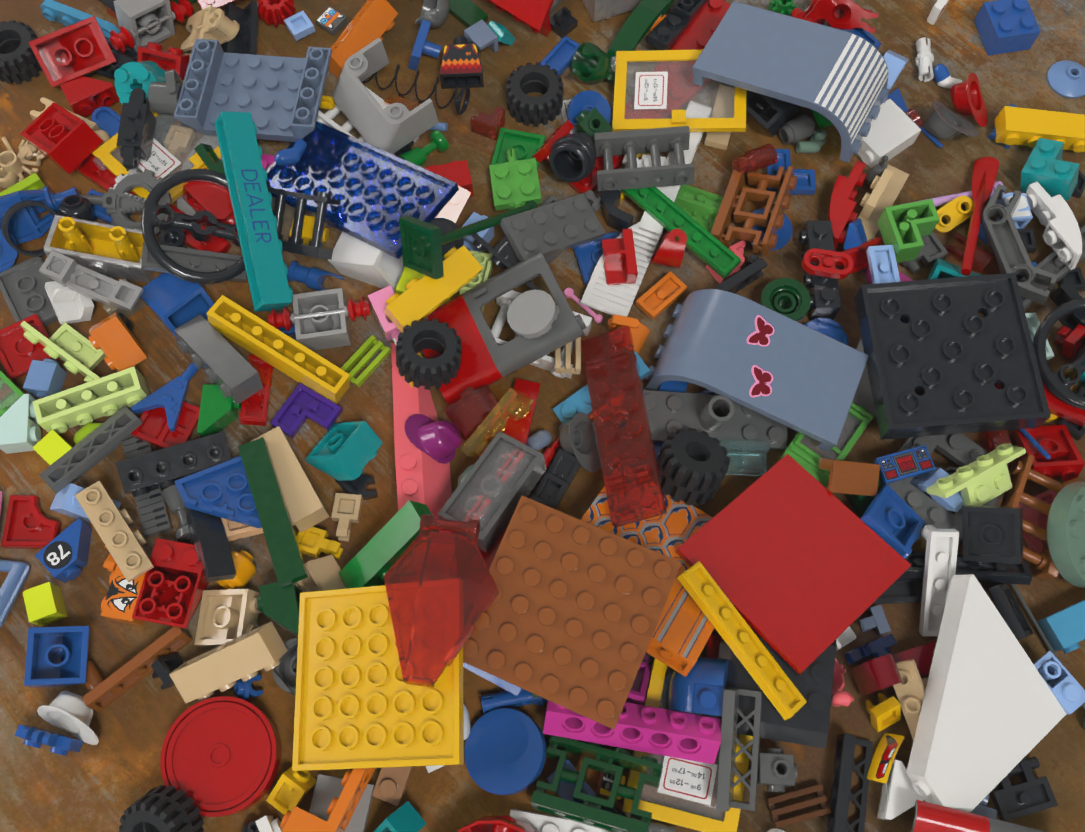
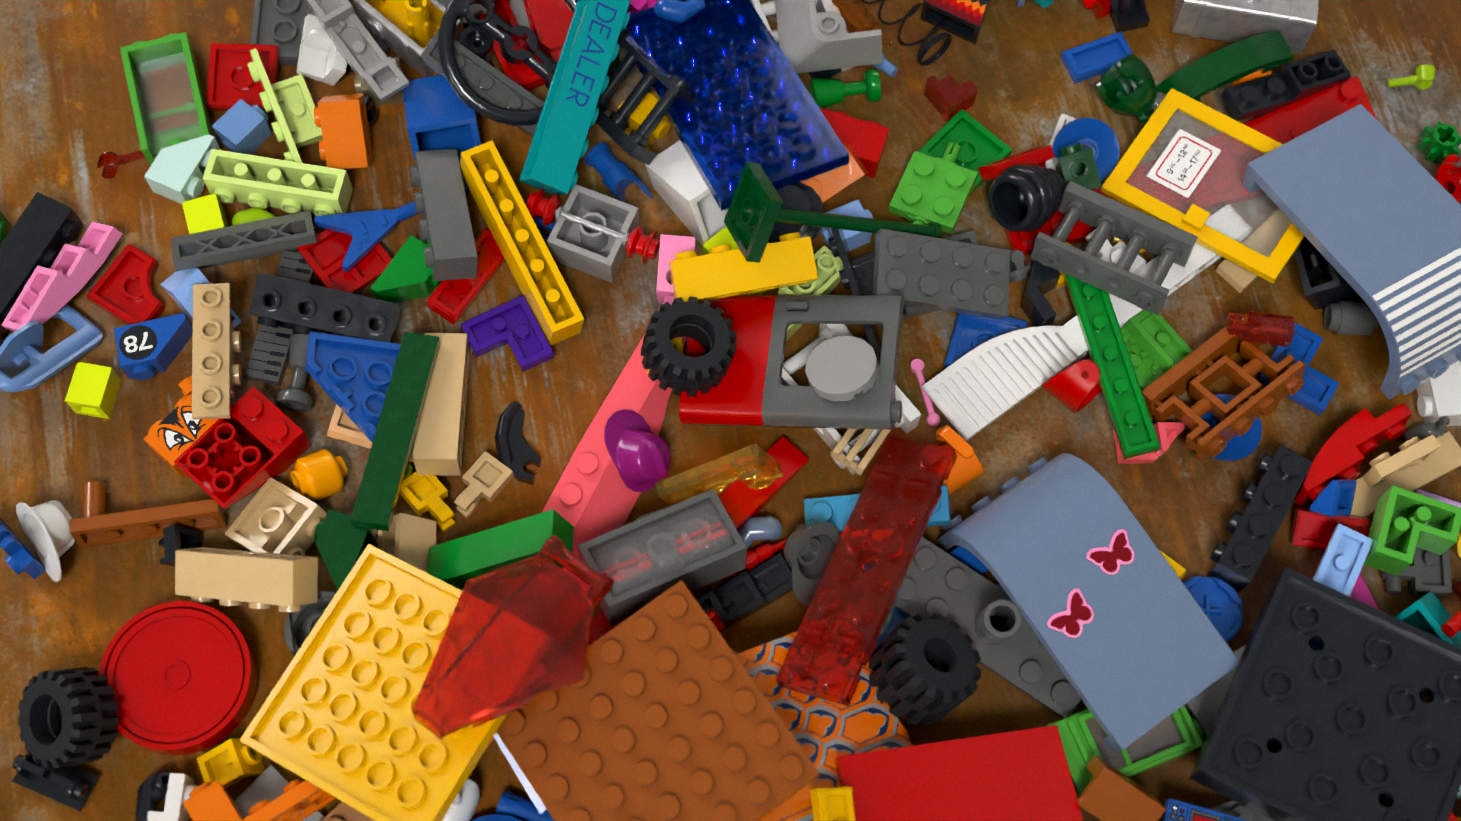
camera: 30 degrees right, 0 degrees up
blue slope [24,626,90,688] -> none
black slope [183,503,236,582] -> none
blue plate [234,675,263,701] -> none
teal slope [304,421,383,481] -> none
lime tile [341,335,391,388] -> none
clear red brick [445,385,507,442] -> none
black tyre [506,62,563,127] -> none
red panel [602,229,638,285] -> none
orange plate [635,271,688,321] -> none
black hinge [713,254,768,293] -> none
clear light blue panel [719,440,770,476] -> none
dark green piece [760,278,811,321] -> none
sand green arm [796,129,827,153] -> none
red plate [801,248,854,279] -> none

